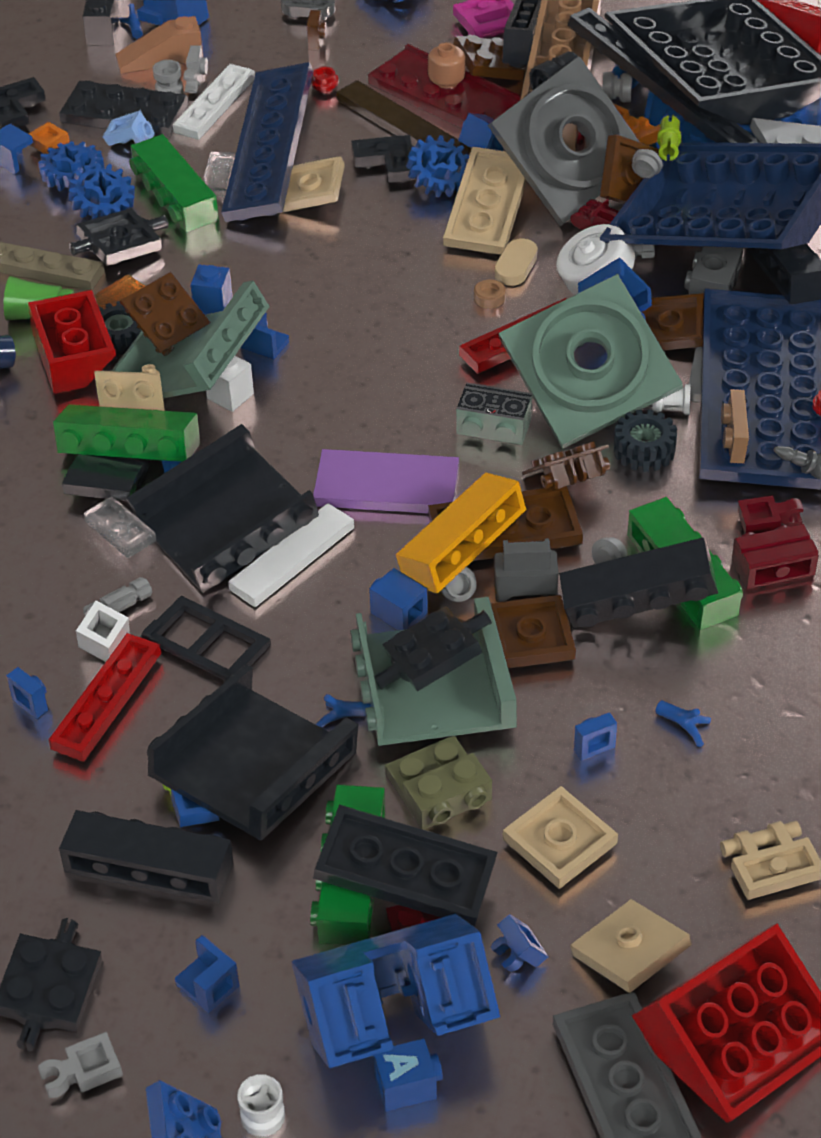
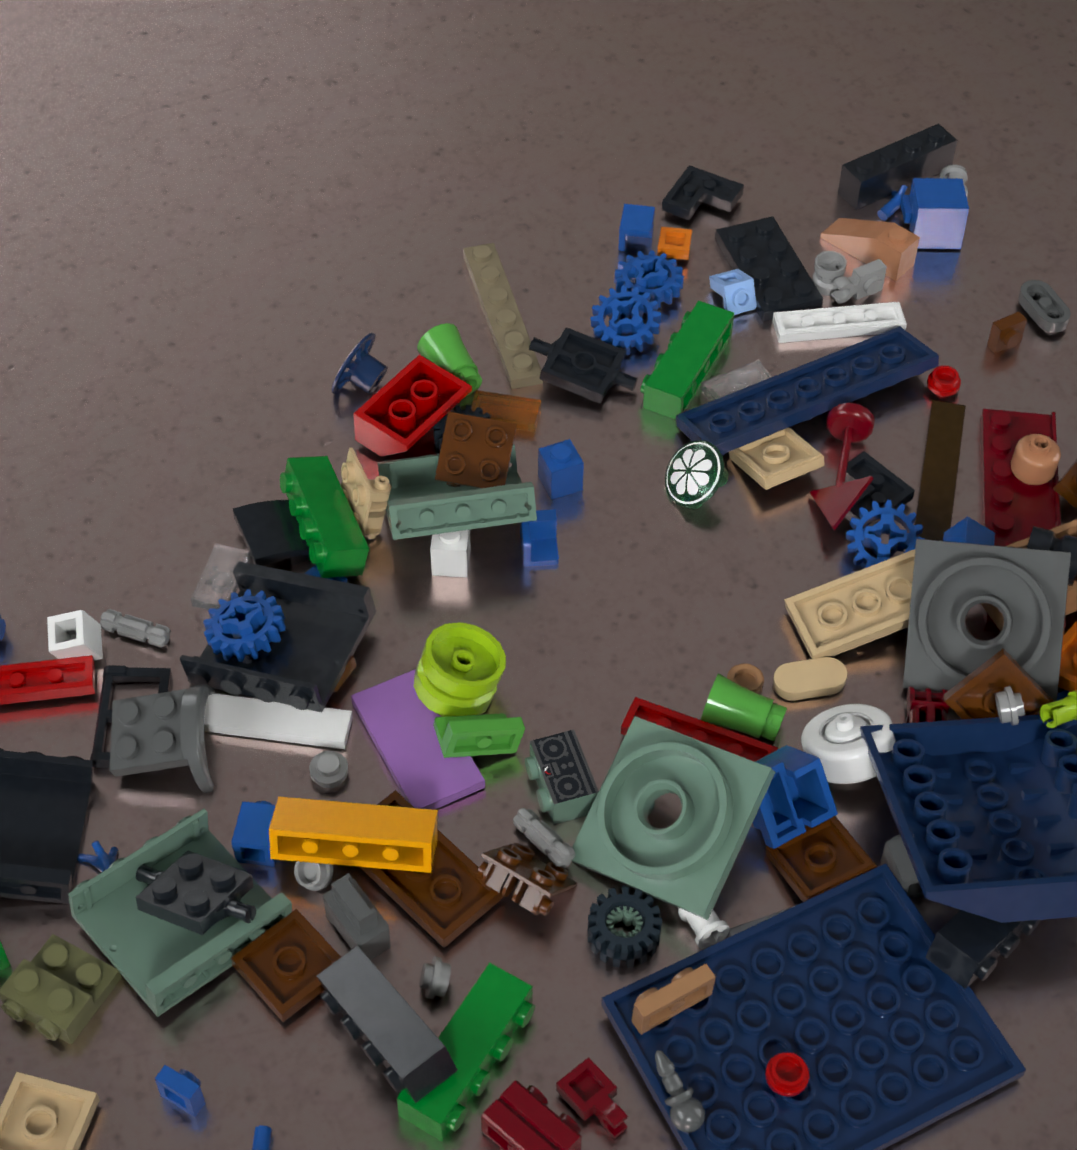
camera: 55 degrees right, 5 degrees up
none -> dark grey piece [109,684,215,793]
none -> blue gear [203,589,286,662]
none -> light grey plate [309,751,348,788]
none -> lime wheel [413,622,506,717]
none -> bright green panel [433,713,525,758]
none -> light grey axle [513,808,575,867]
none -> dish [665,440,728,510]
none -> bright green plant [701,673,787,741]
none -> dark red piece [809,403,875,531]

